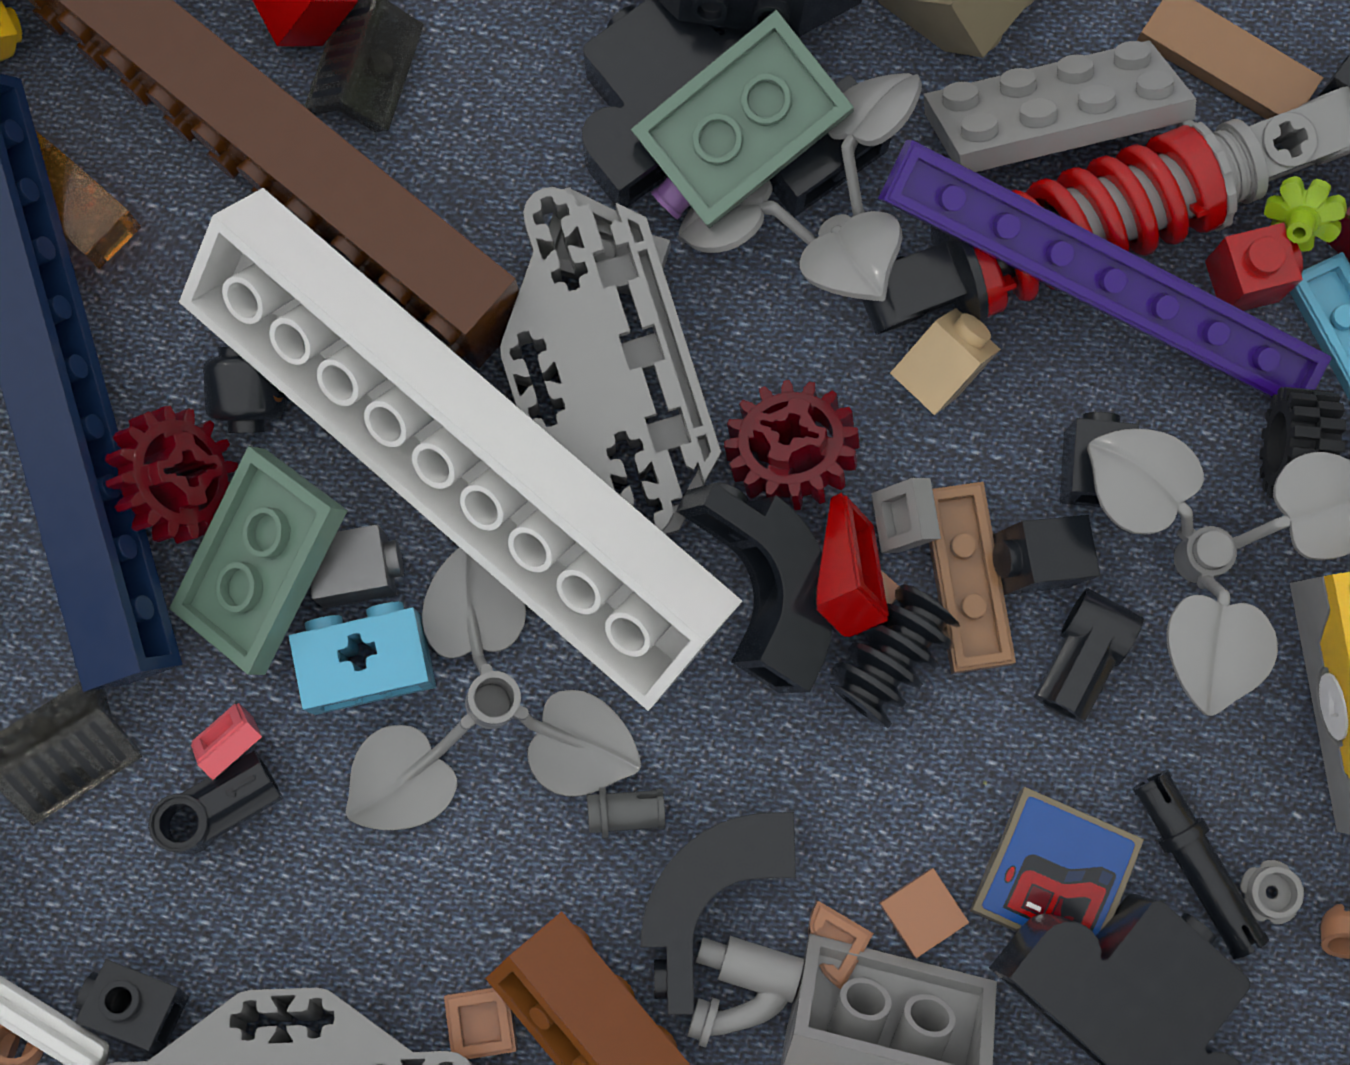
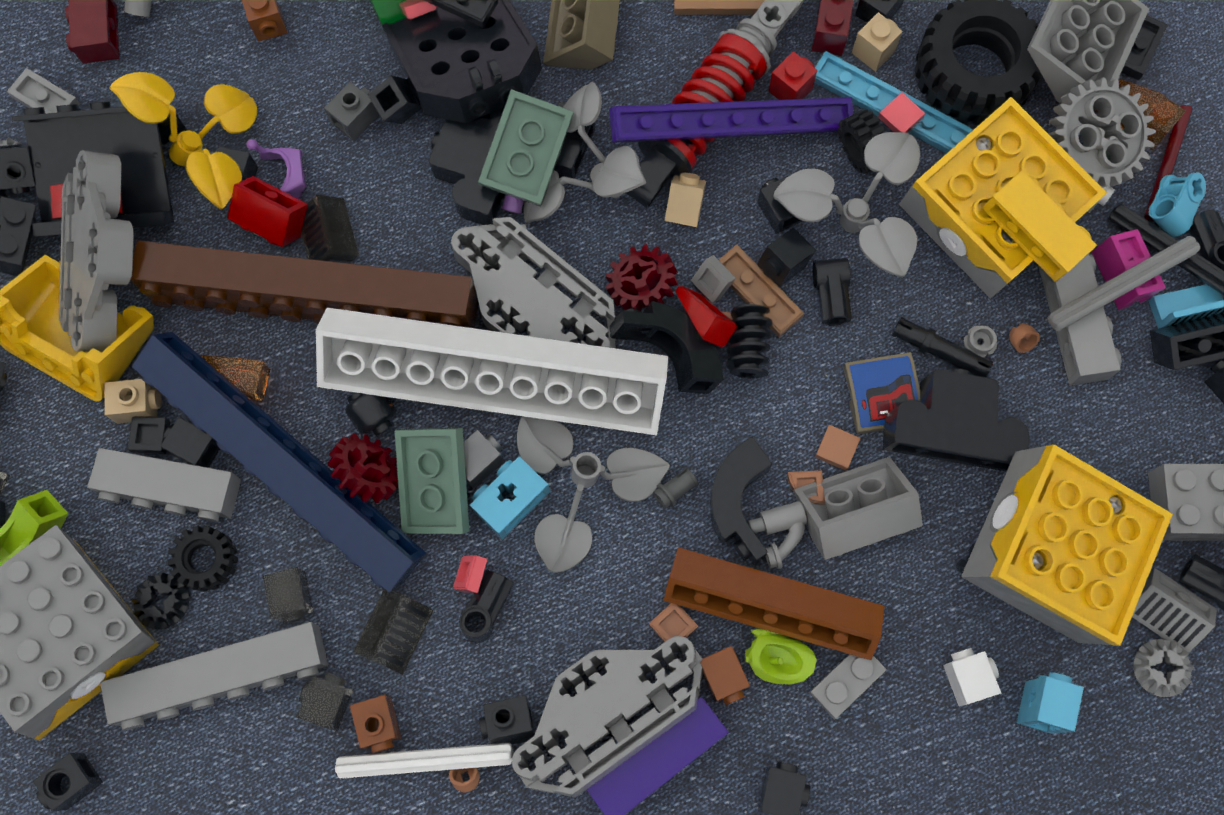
camera: 30 degrees left, 5 degrees down
light grey plate [924,40,1196,172] -> none
lime plant [1264,176,1347,252] -> none

